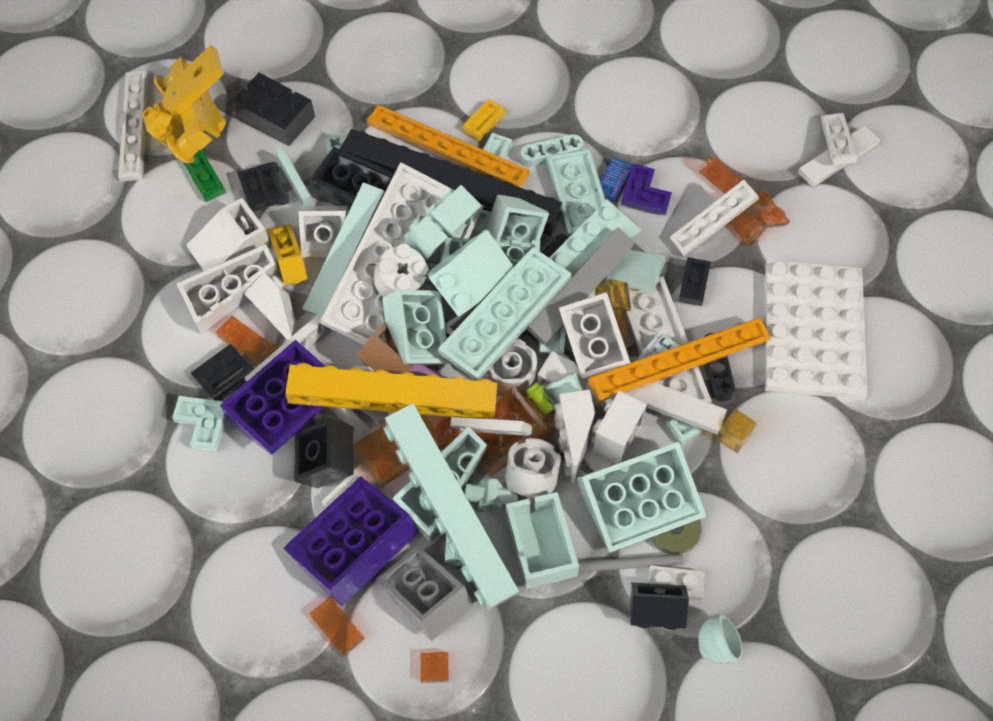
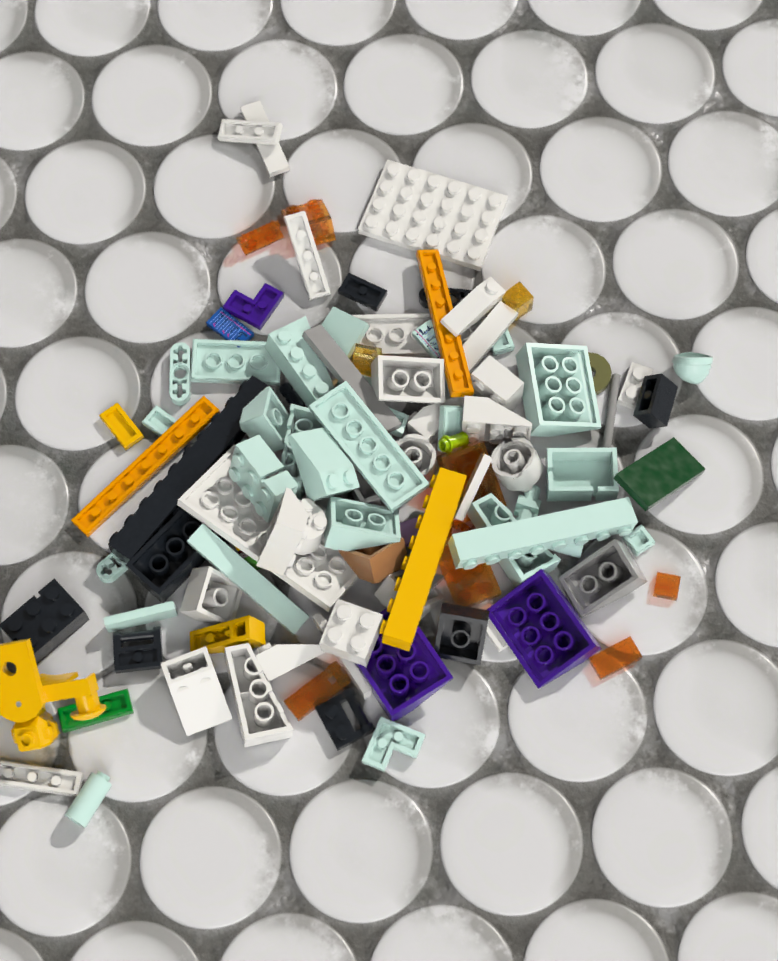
camera: 75 degrees left, 5 degrees up
none -> light aqua brick [64,771,112,828]
none -> white slope [256,488,310,576]
none -> white brick [319,598,383,667]
none -> white slope [440,276,506,337]
none -> dark green tile [613,437,705,512]
none -> light aqua tile [622,524,655,557]

